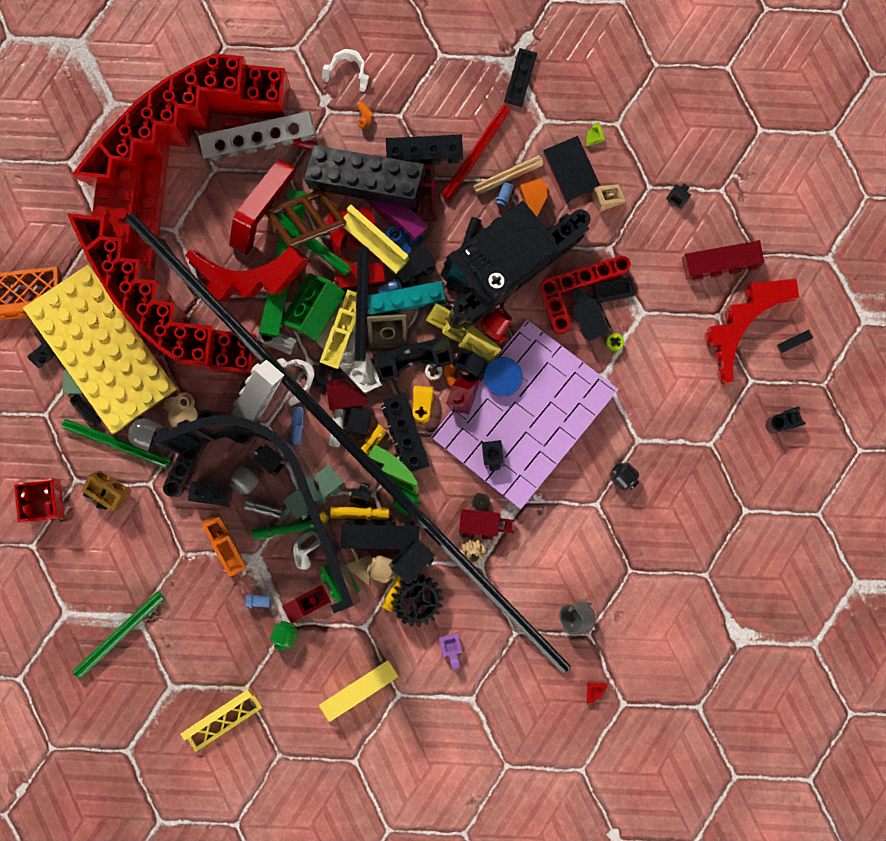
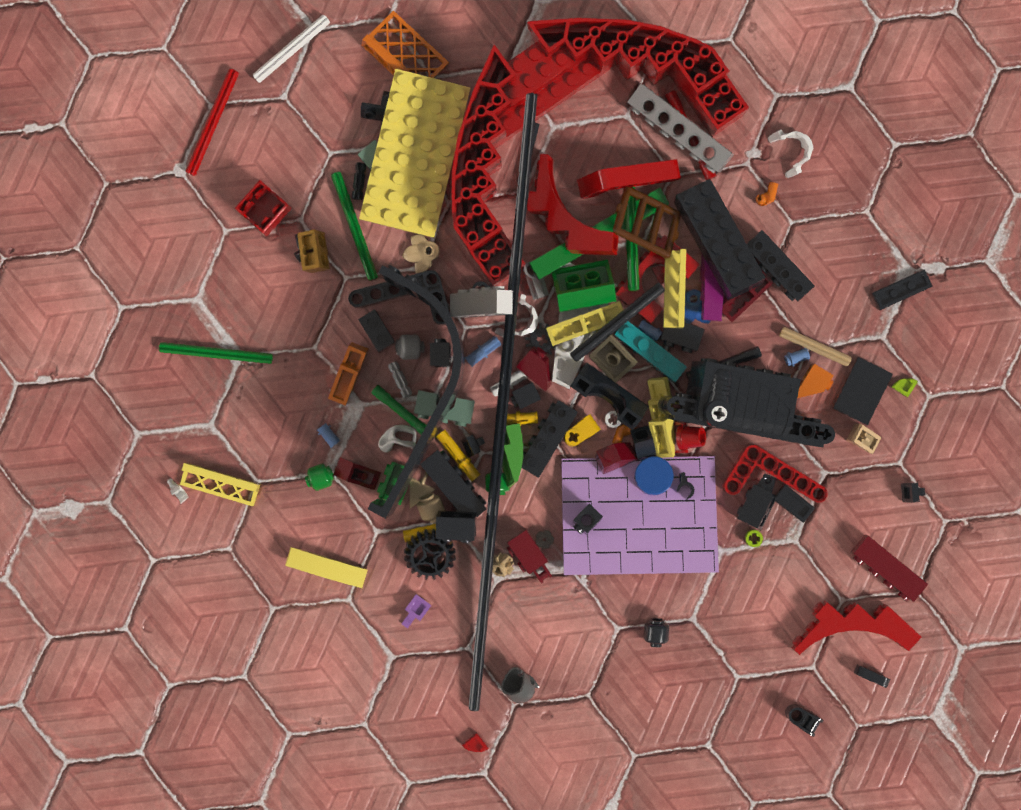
camera: 55 degrees right, 5 degrees up
dark grey helmet [128,416,164,452] -> none
red axle [442,105,510,200] -> none
none -> white piece [167,479,189,504]
none -> black piece [676,472,694,500]

